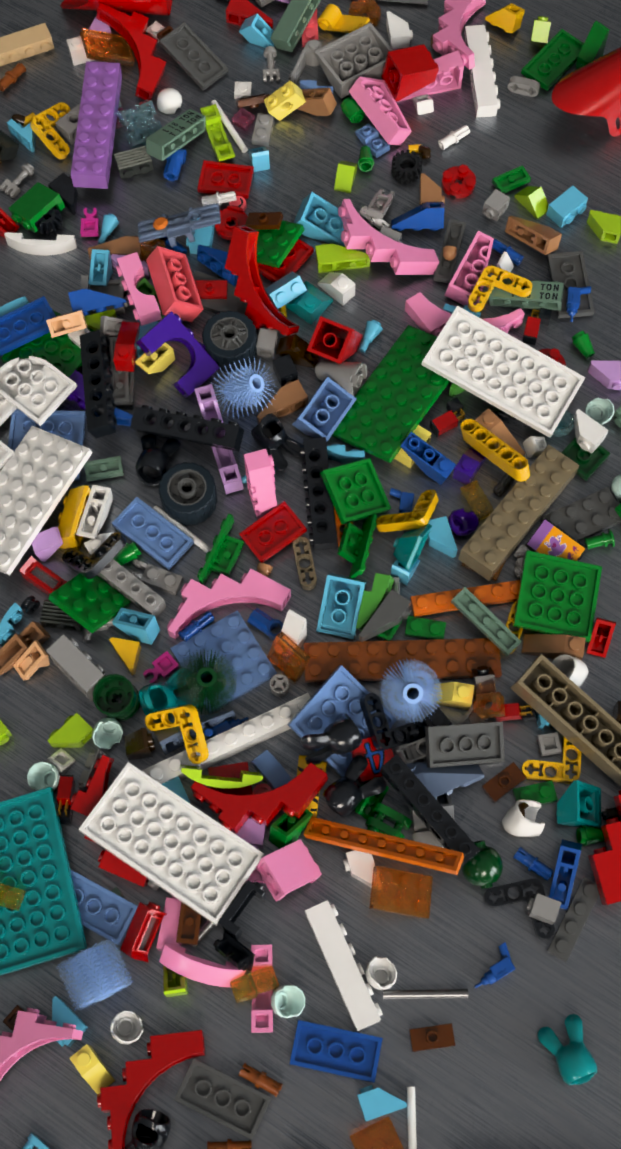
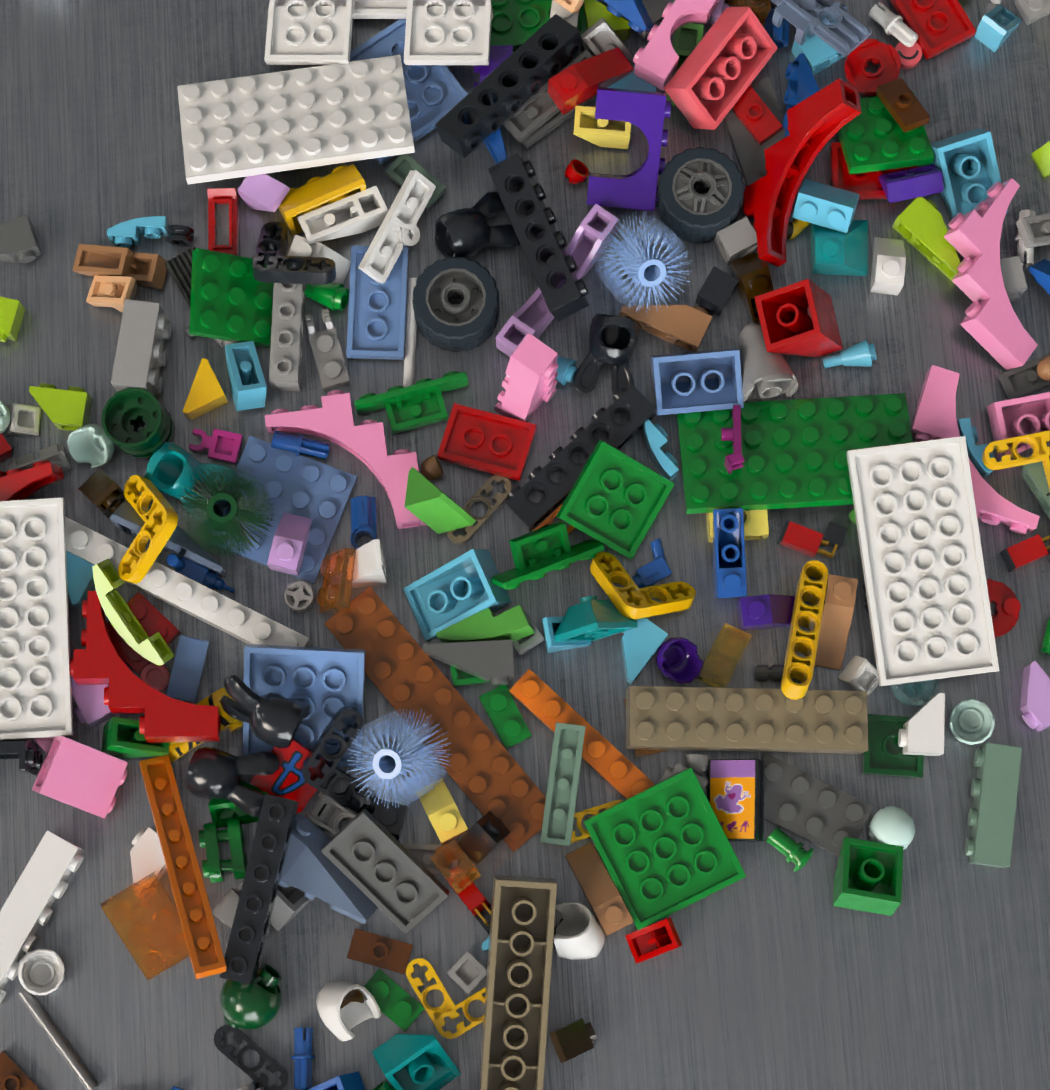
camera: 50 degrees right, 10 degrees up
none -> lavender slope [267,513,313,576]
none -> white hinge [358,170,436,283]
none -> bright green slope [404,467,476,534]
none -> red hinge [564,159,589,185]
none -> magenta piece [721,405,744,474]
none -> dark purple slope [879,164,944,203]

